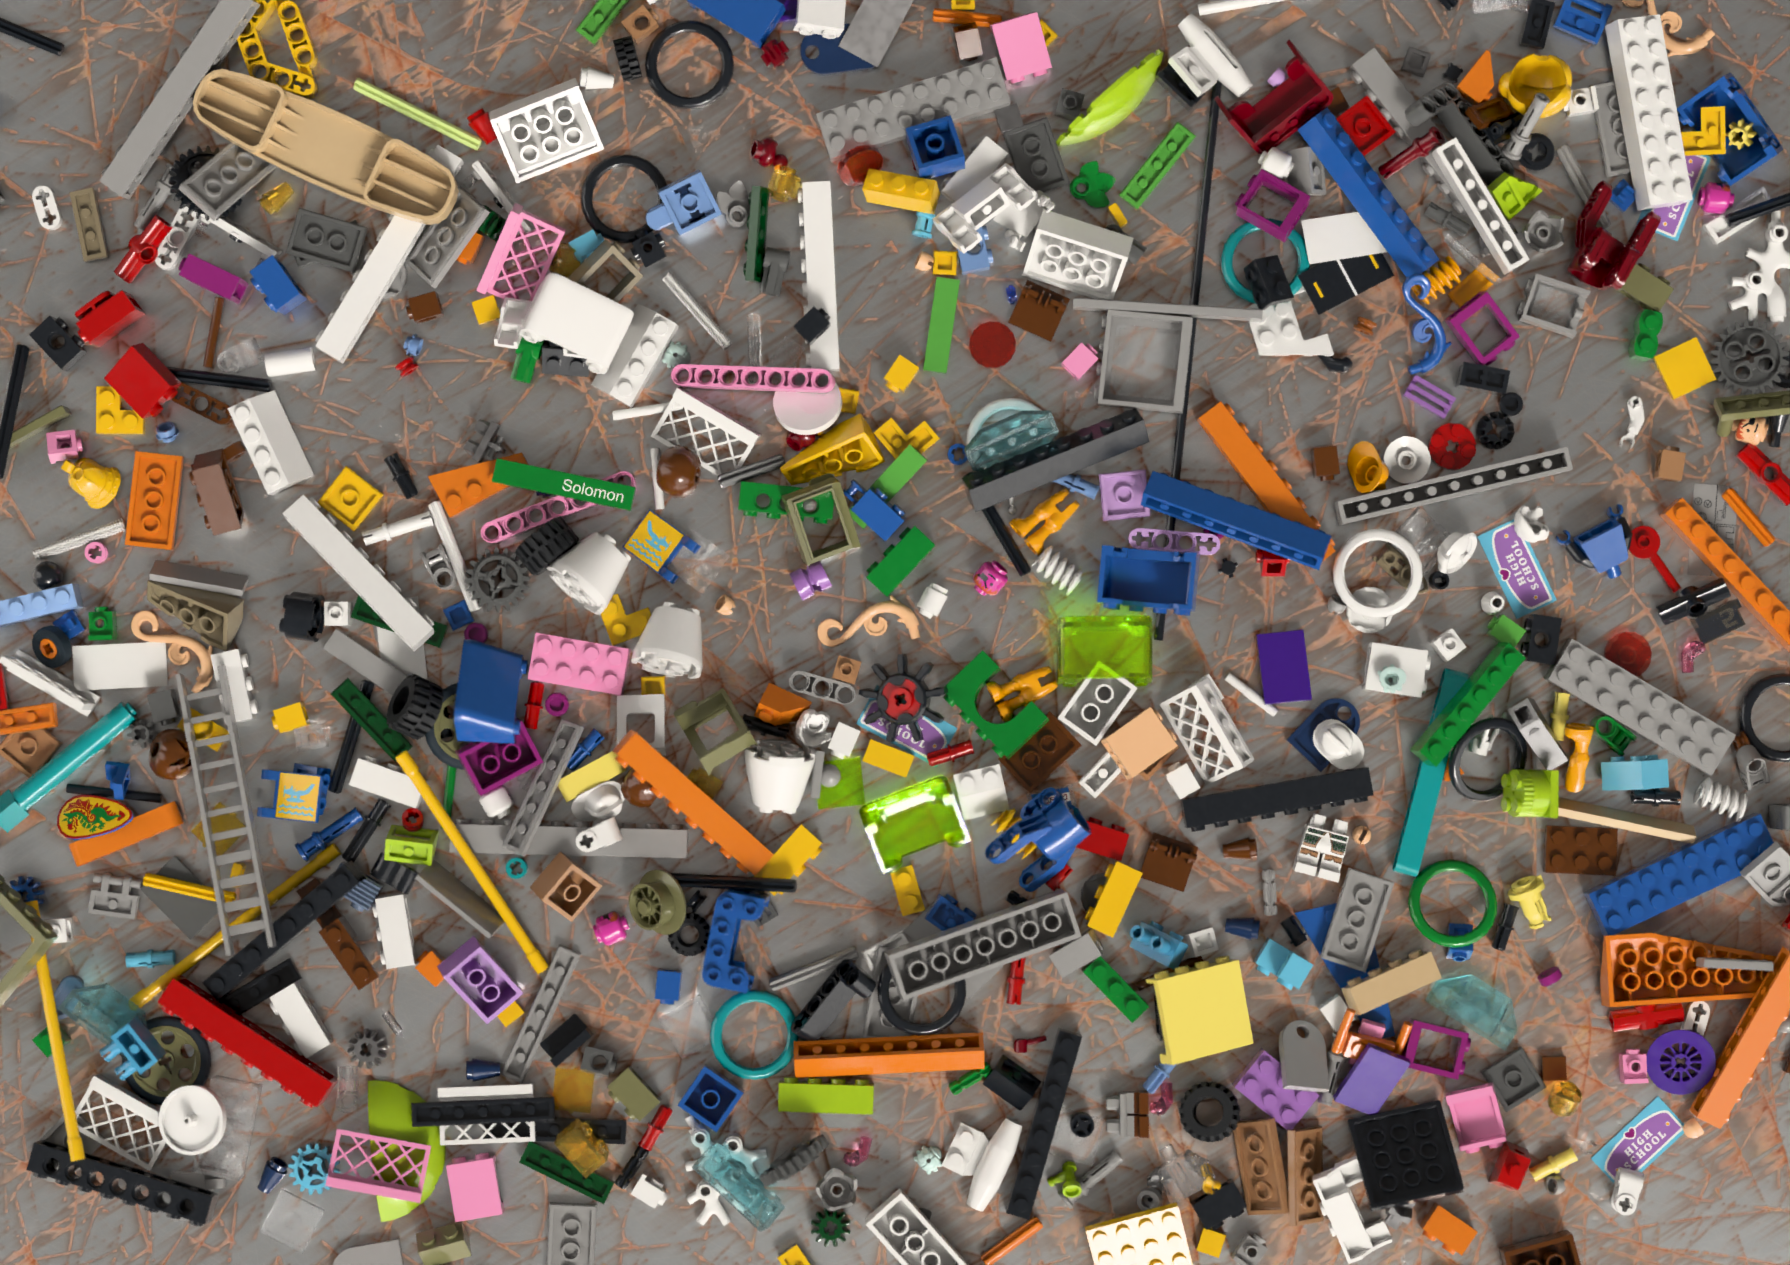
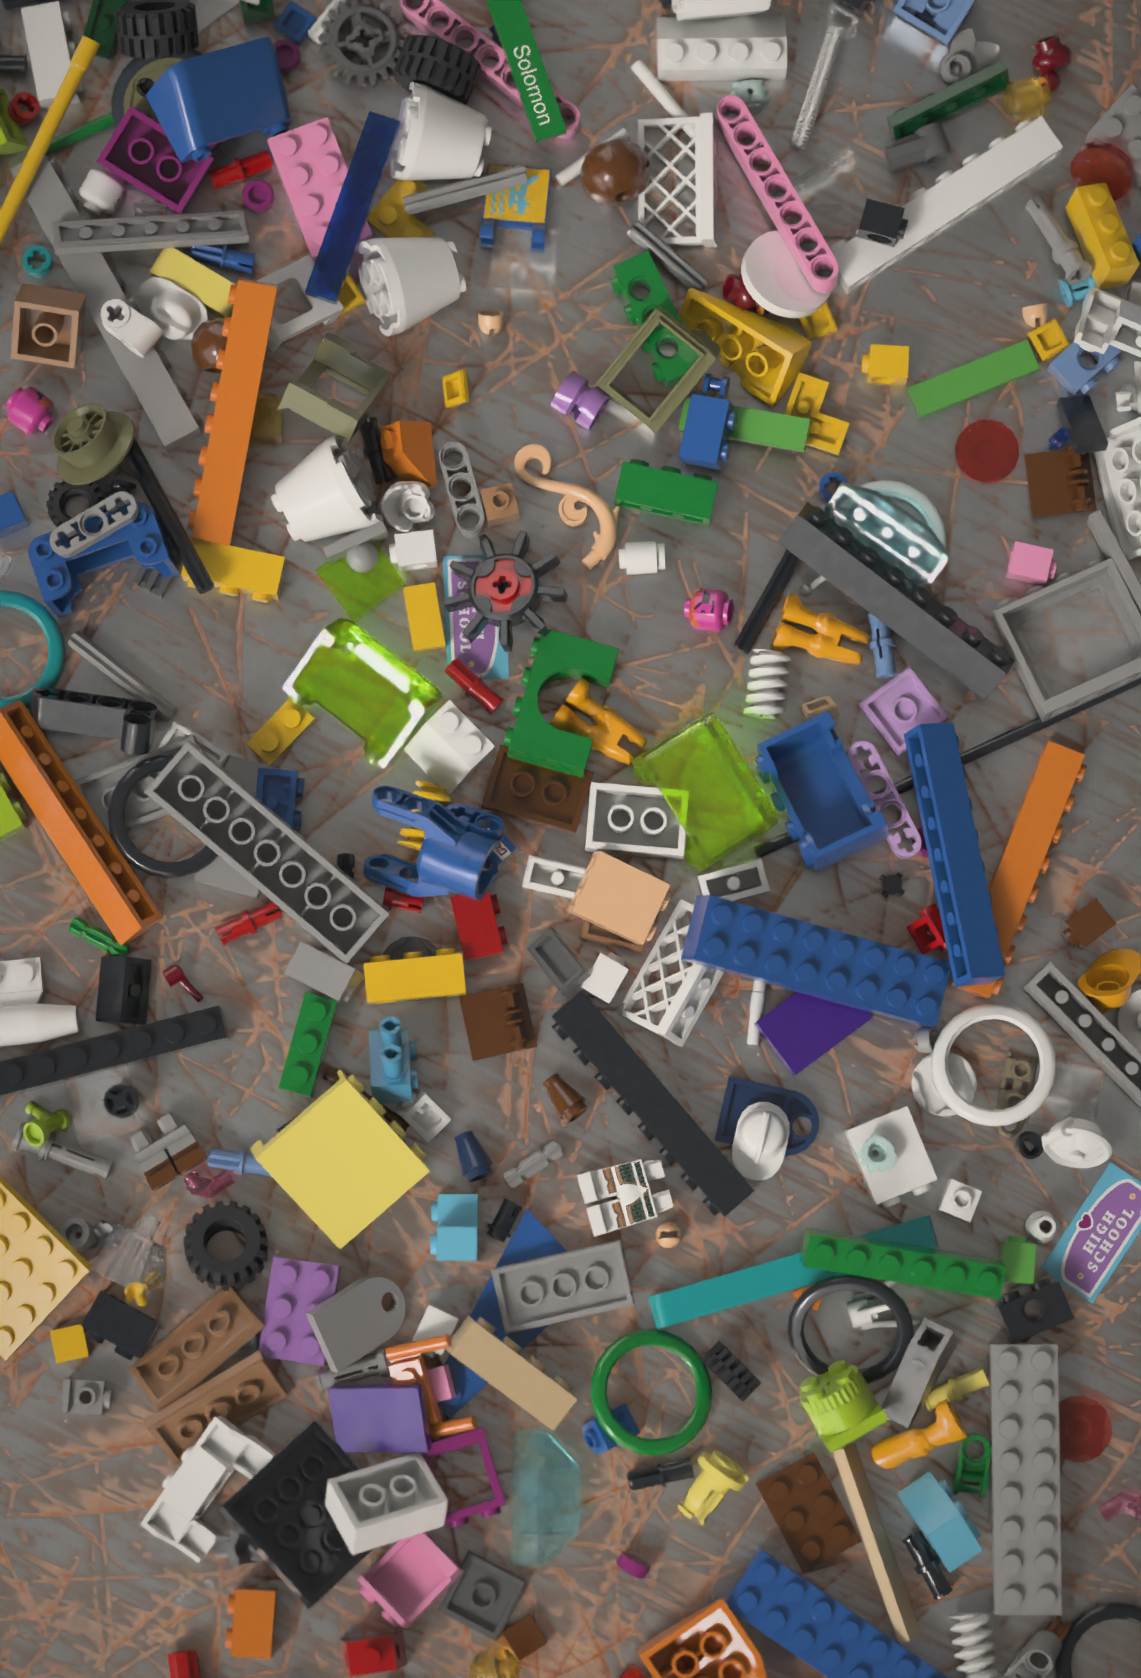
camera: 60 degrees right, 5 degrees down
none -> light grey beam [49,492,139,558]
none -> clear blue plate [305,111,401,305]
none -> white brick [325,1452,448,1555]
none -> light grey axle [403,165,528,215]
none -> yellow slope [442,369,473,408]
none -> dark grey tile [527,927,591,997]
none -> blue brick [681,895,951,1027]
none -> white brick [696,857,770,901]
none -> black tyre [700,1341,761,1402]
none -> tan tile [799,696,840,722]
none -> light grey pin [1025,196,1093,285]
none -> black tile [1057,395,1108,454]

